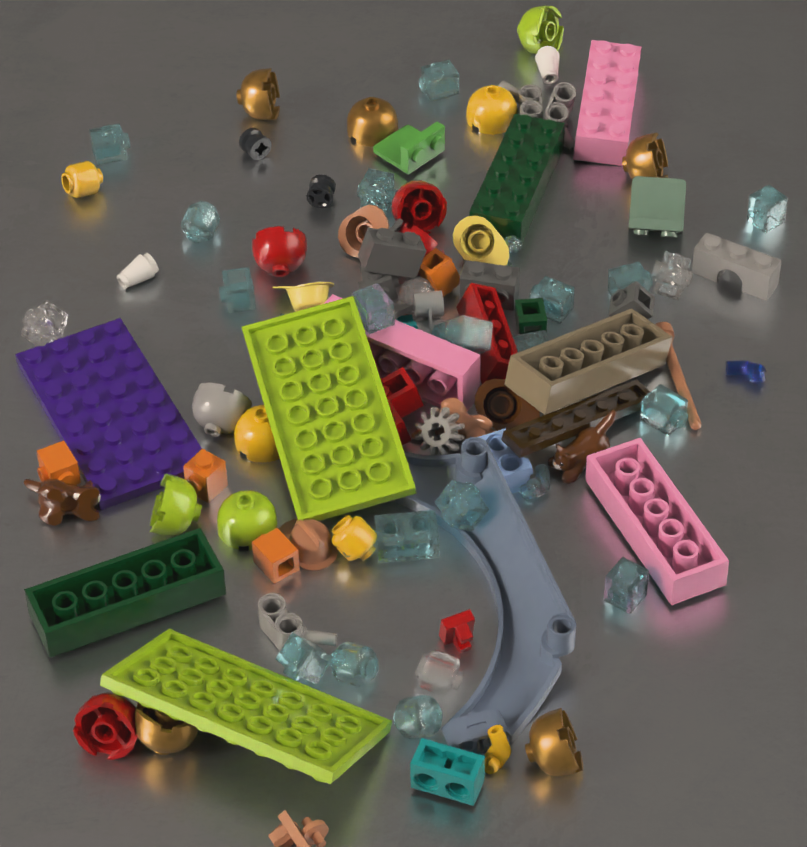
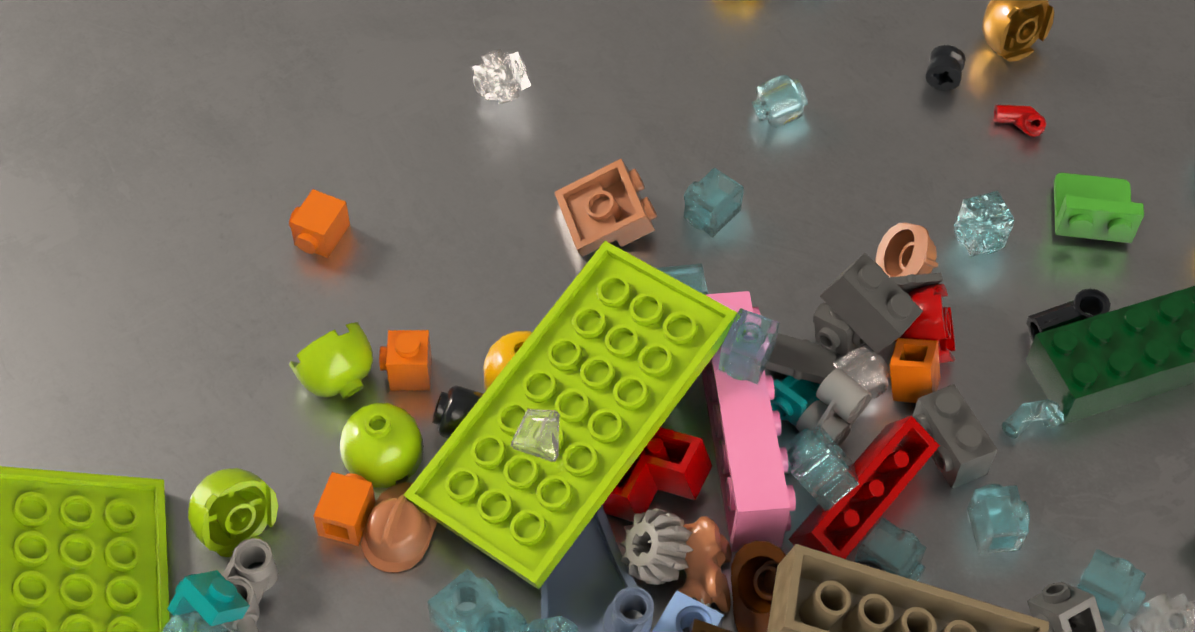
camera: 50 degrees right, 10 degrees up
dark purple plate [15,318,202,511] -> none
reddish brown animal [24,479,101,526] -> none
dark green brick [24,528,226,658] -> none
white cone [116,253,159,289] -> none
light grey cylinder [192,382,252,437] -> none
red cylinder [252,226,307,277] -> none
light yellow piece [272,282,334,311] -> none
black wheel [306,175,336,209] -> none
yellow head [331,515,377,561] -> none
pearl gold cylinder [347,97,398,147] -> none
red cylinder [392,180,447,234] -> none
light yellow piece [453,215,509,265] -> none
dark green brick [515,298,547,343] -> none
none -> teal bracket [167,570,250,626]
none -> lime cylinder [188,468,279,558]
none -> black head [432,386,484,438]
none -> clear slope [510,409,560,462]
none -> nougat plate [554,159,657,257]
none -> red arm [994,105,1046,137]
none -> black piece [1026,288,1111,341]

